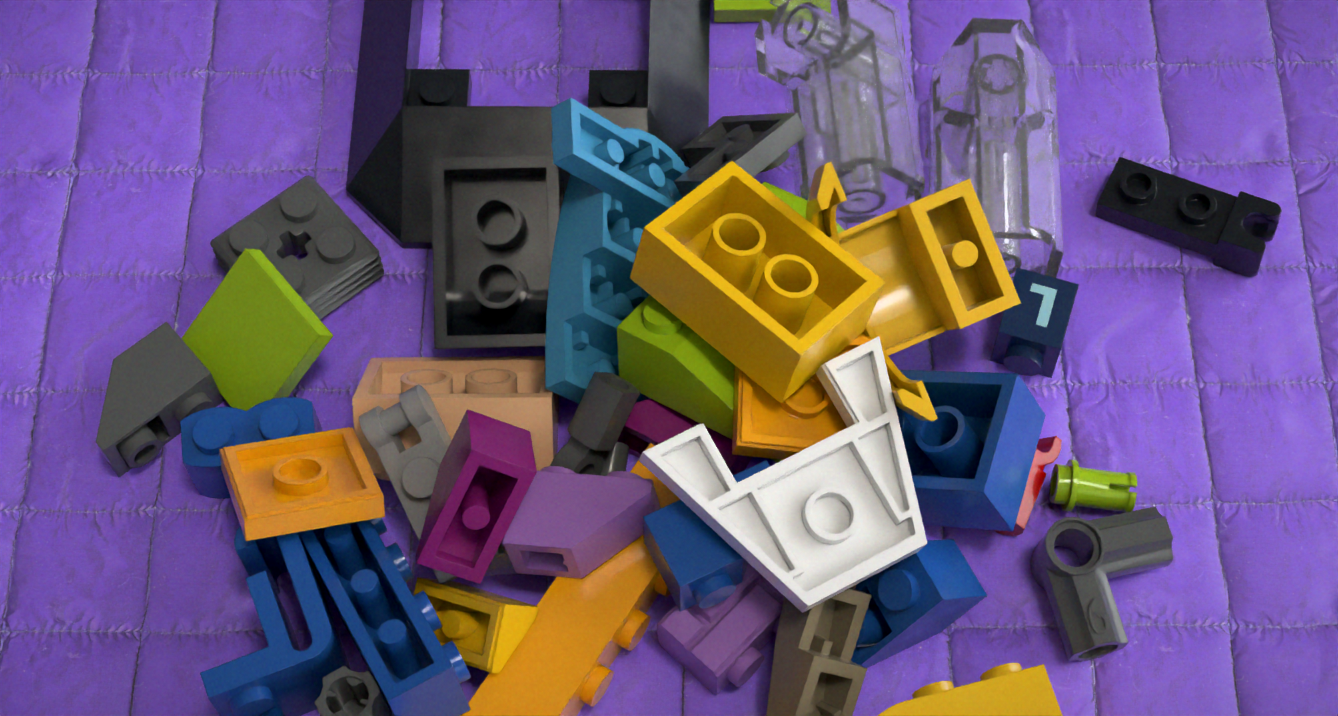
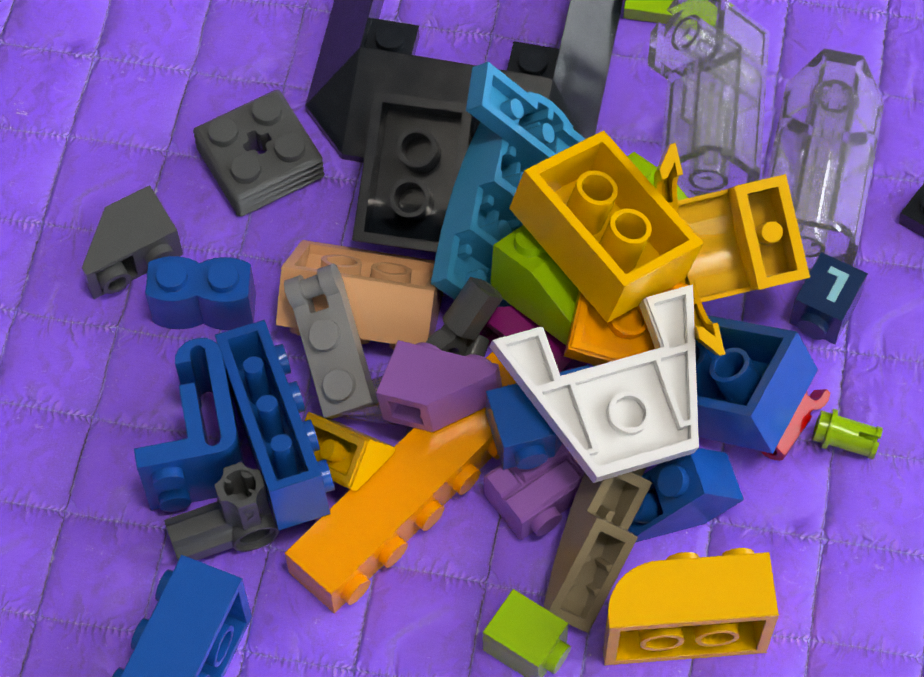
camera: 10 degrees right, 0 degrees up
lime tile [181,248,333,411] -> none
light orange tile [219,427,385,541] -> none
magenta slope [416,409,537,584] -> none
dark grey plate [674,113,807,198] -> none
dark grey piece [1030,507,1173,662] -> none

